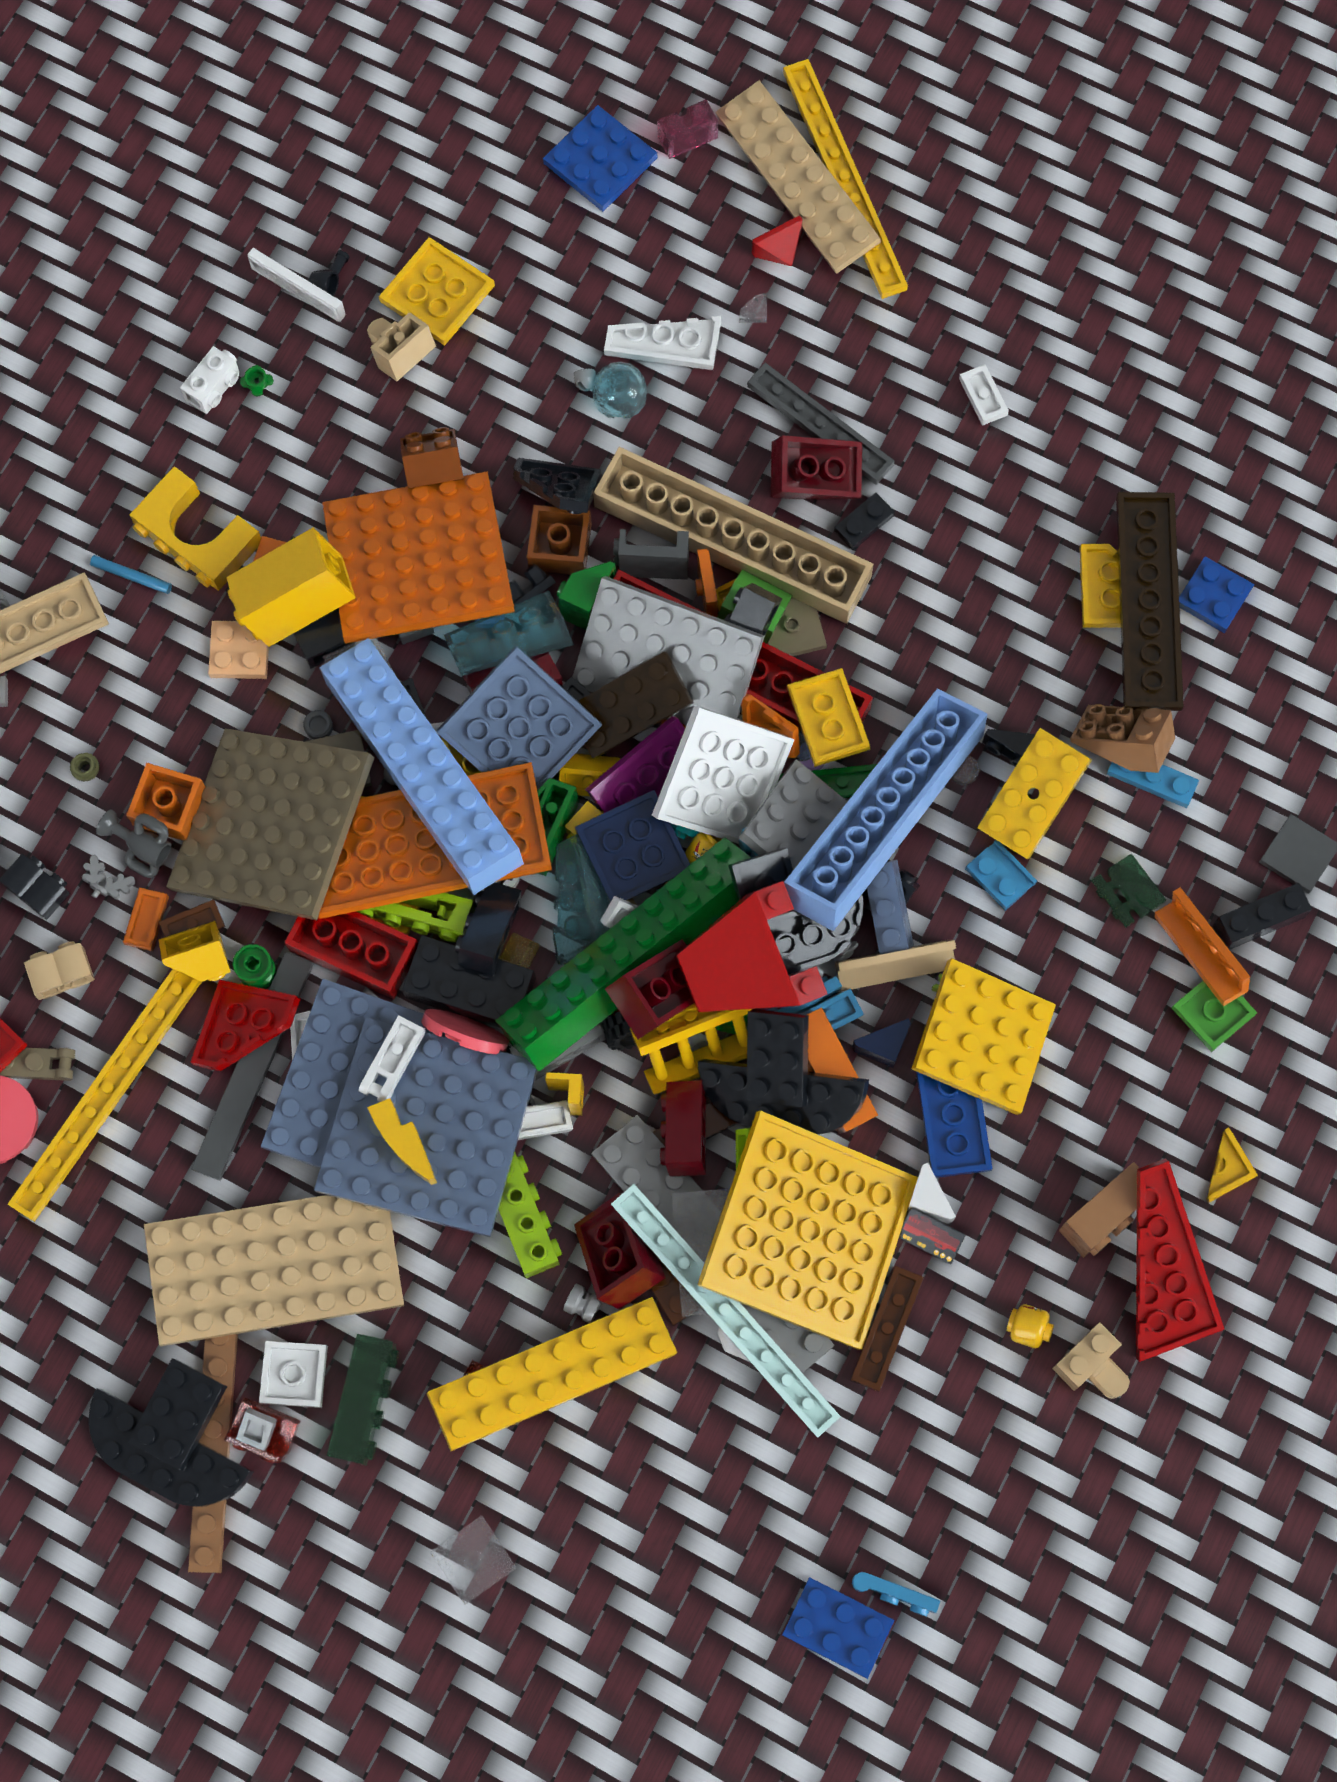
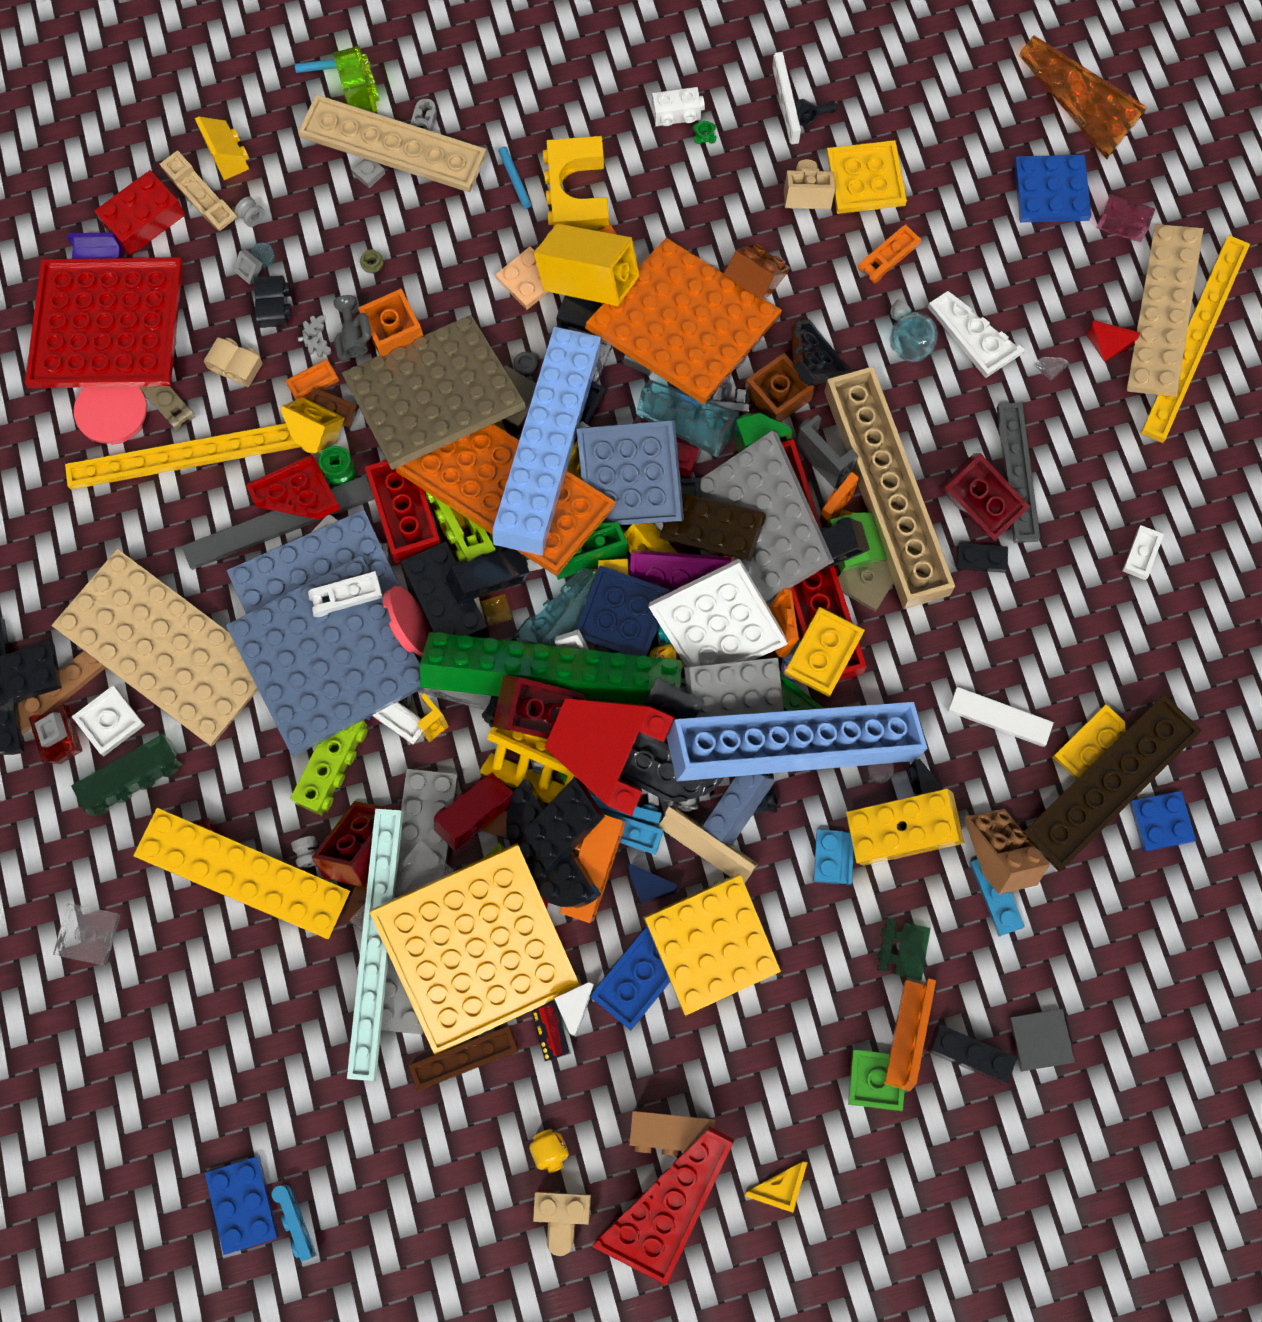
camera: 45 degrees right, 0 degrees up
yellow slope [367,1098,437,1185] -> none
none -> orange plate [858,224,922,284]
none -> white tile [948,687,1054,747]
none -> clear orange wing [1019,35,1147,160]

